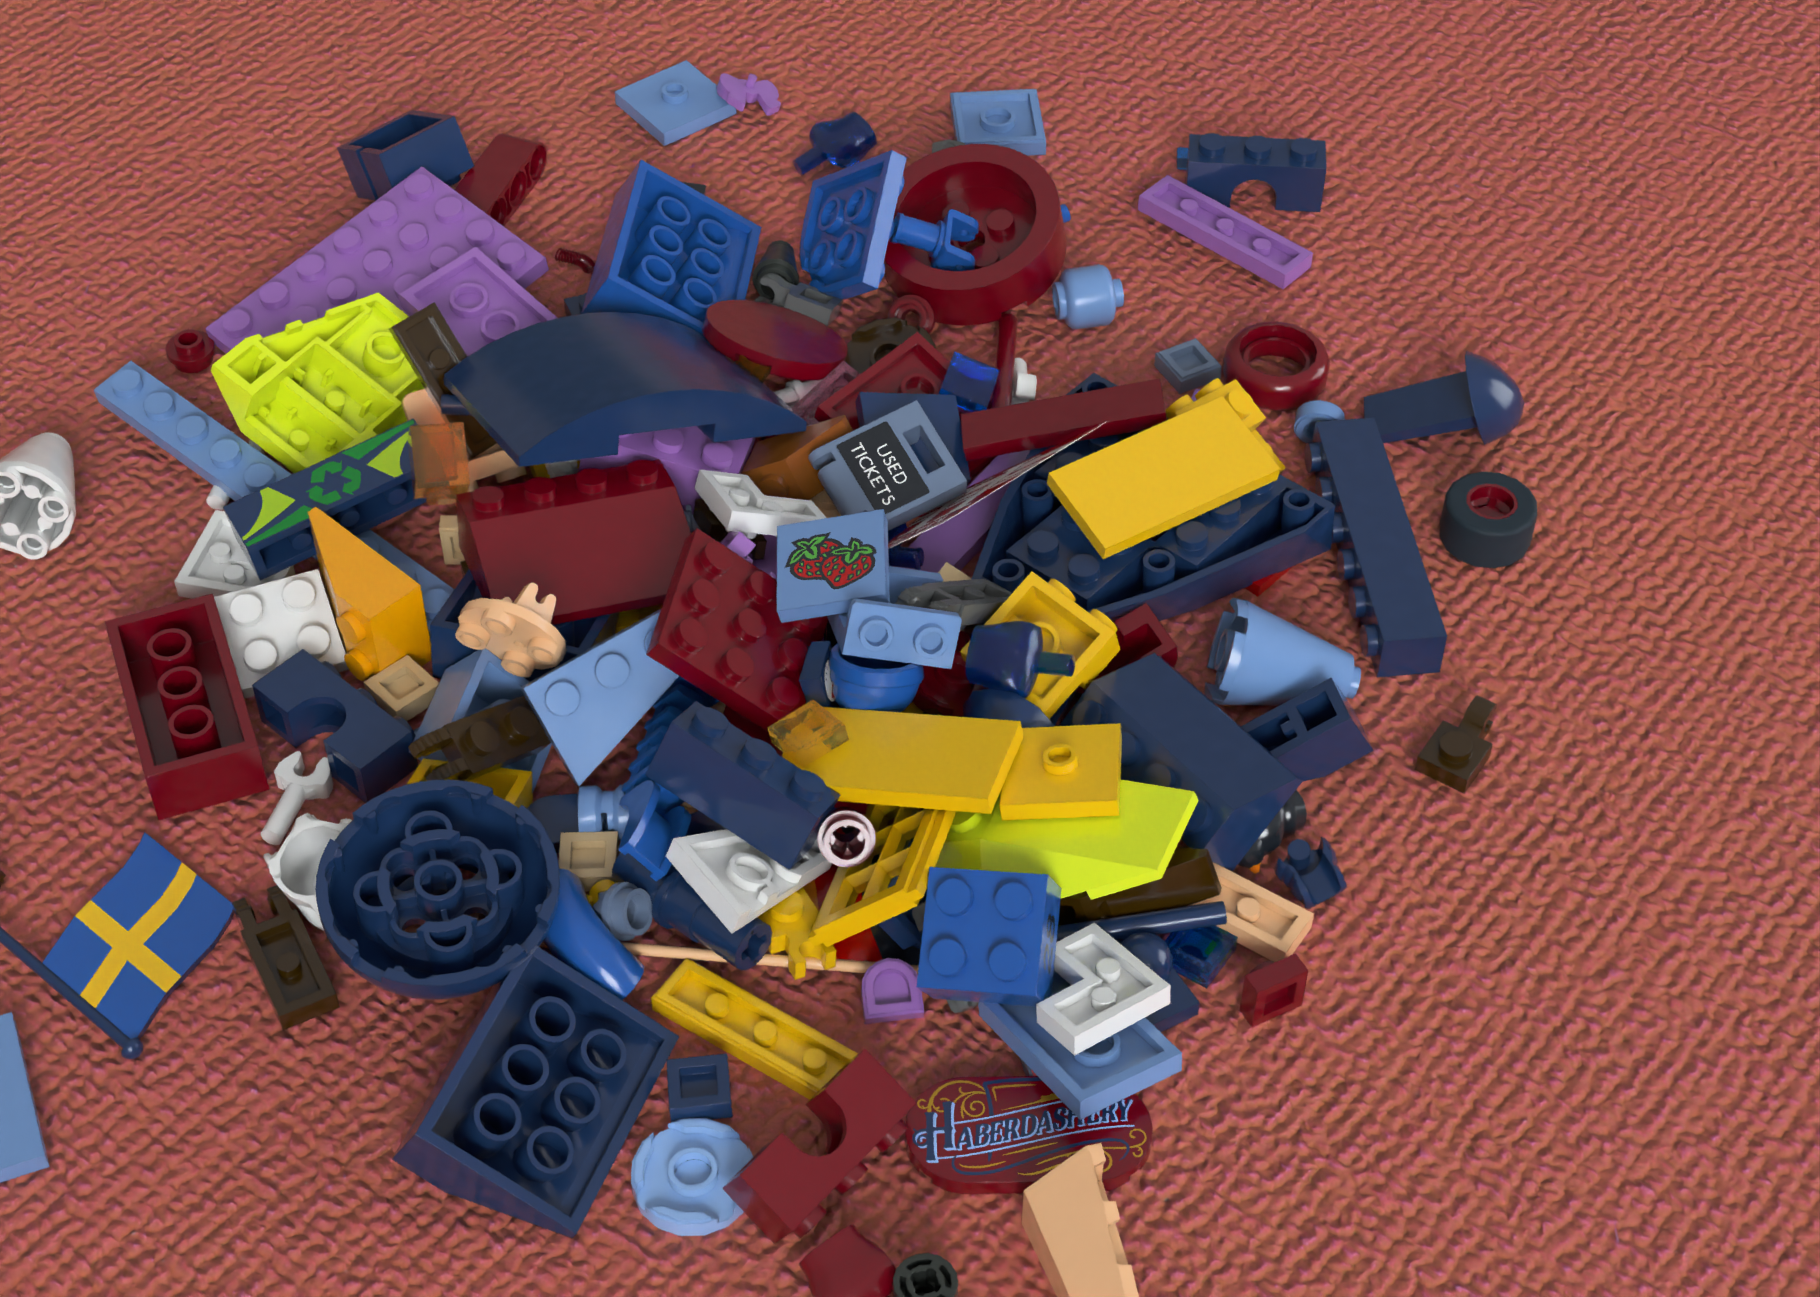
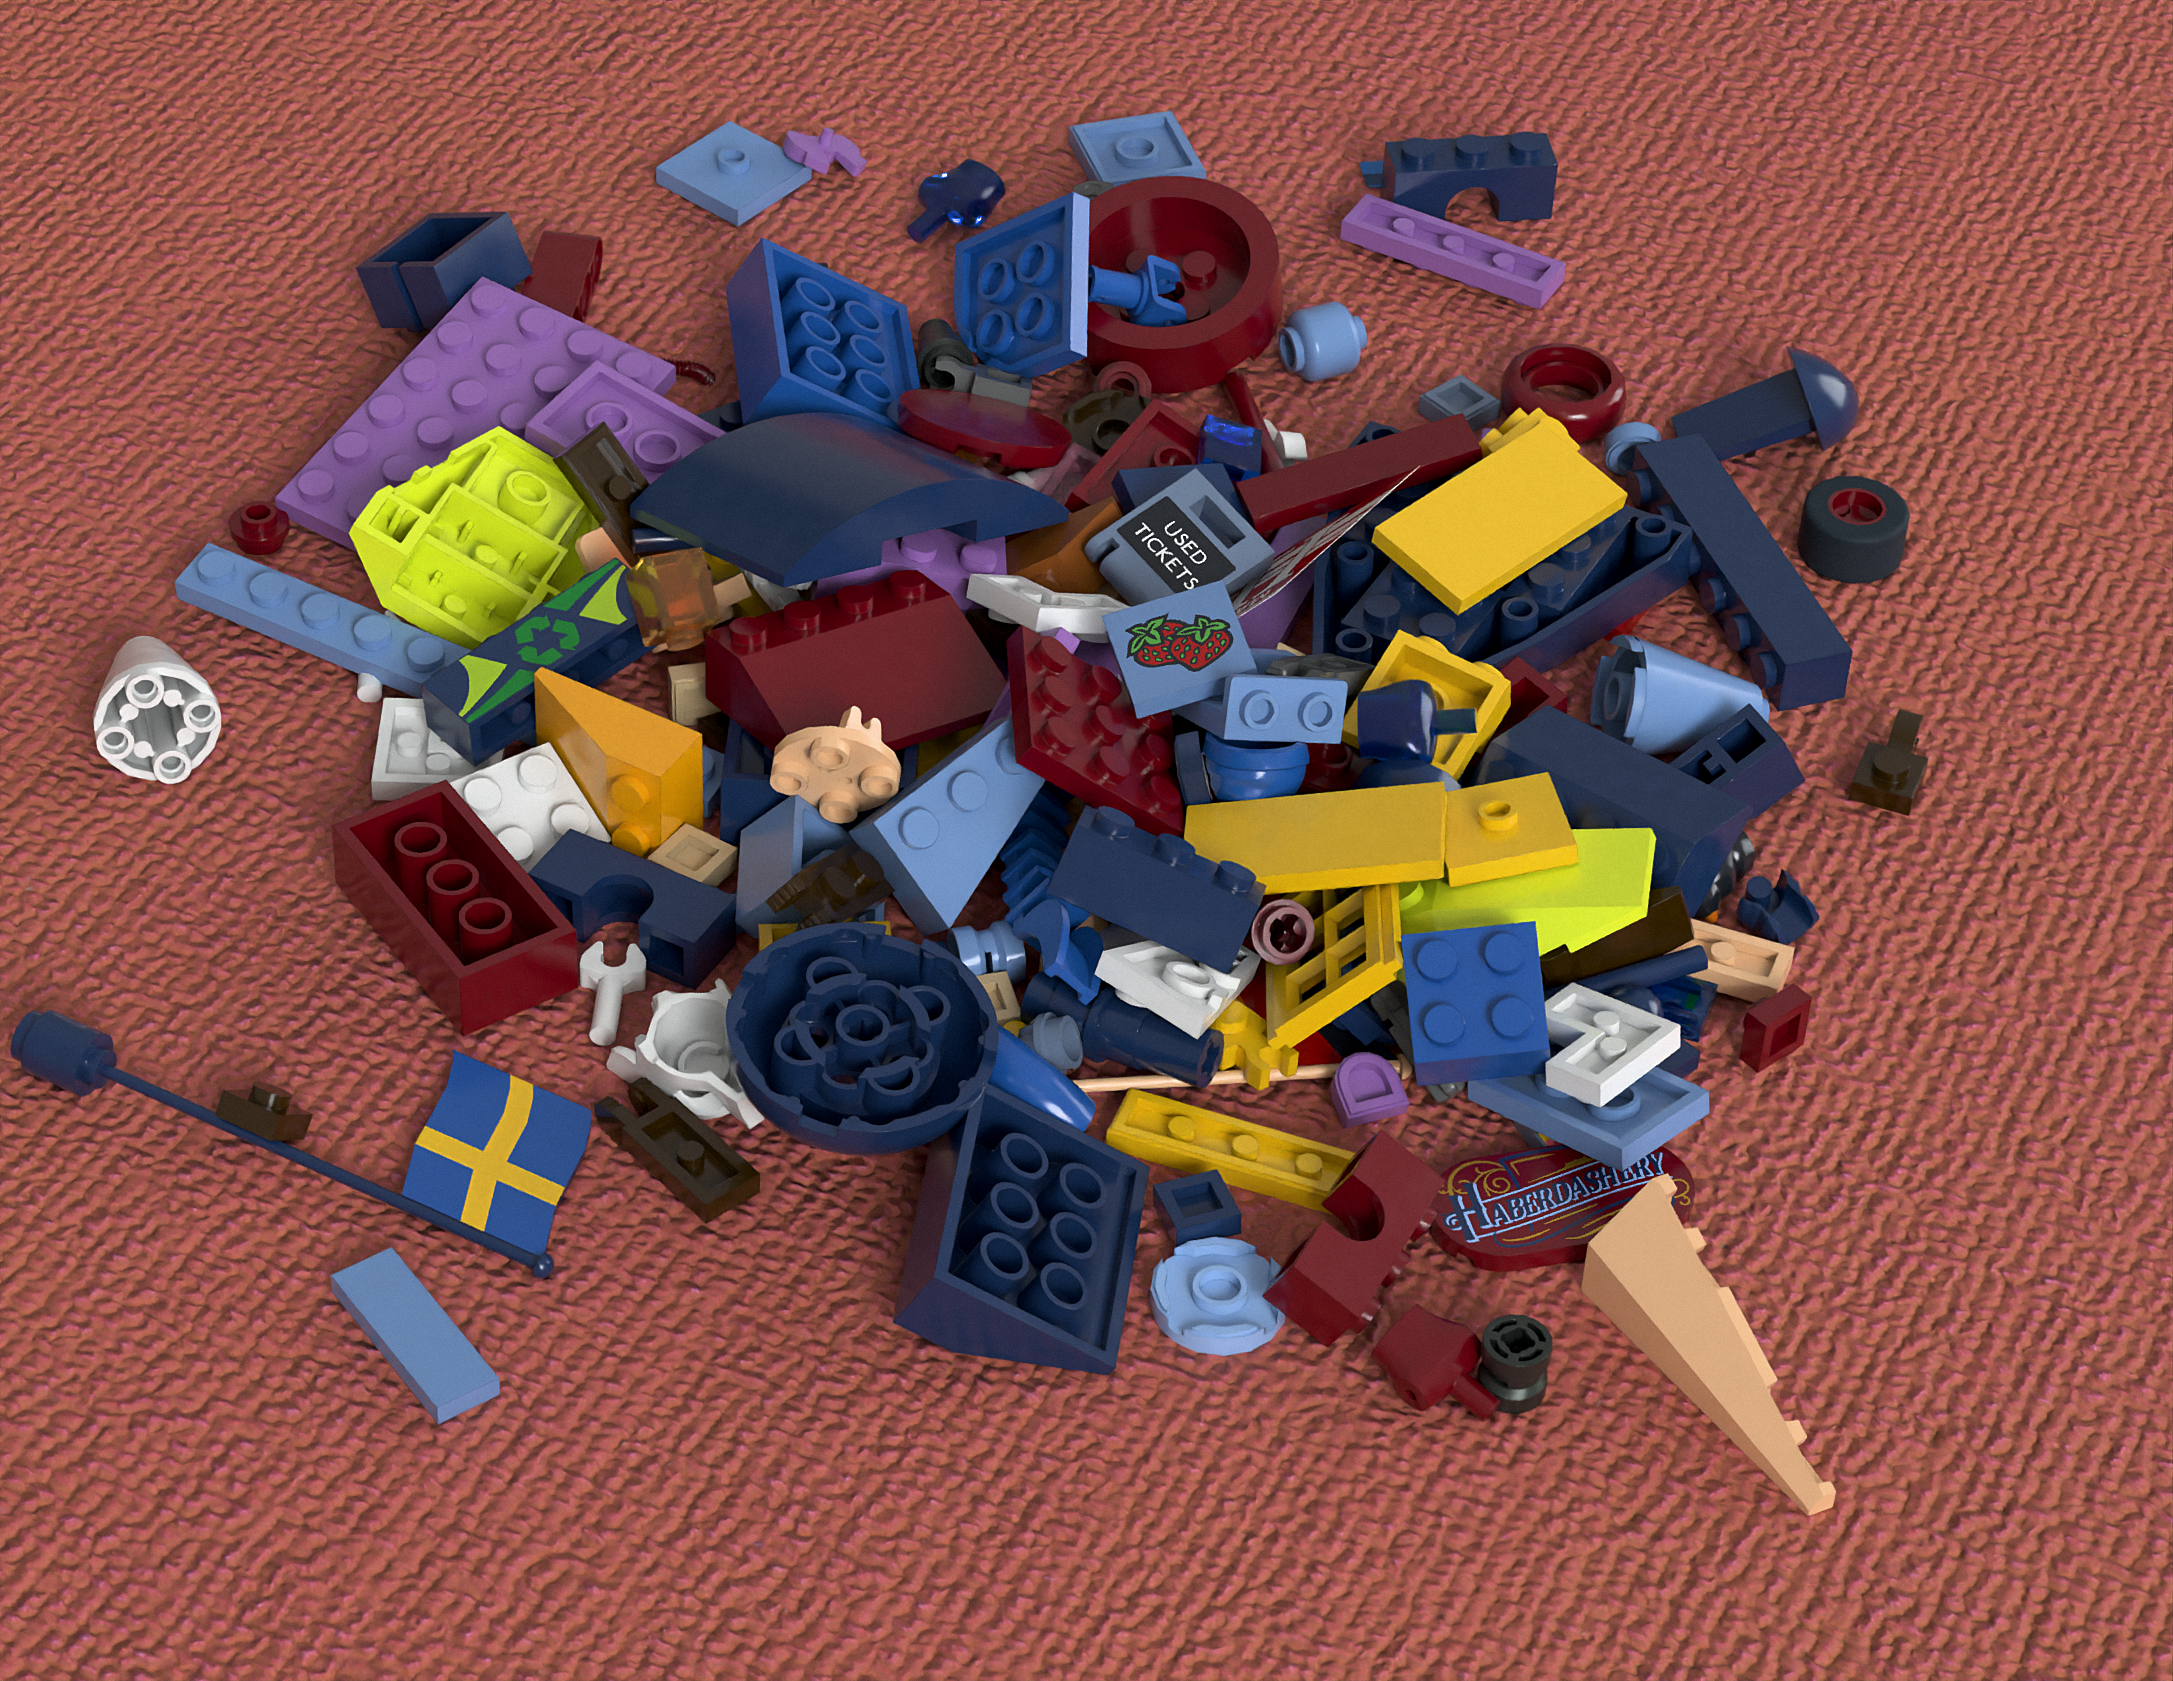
camera: 15 degrees left, 5 degrees down
clear yellow tile [767,700,849,768] -> none

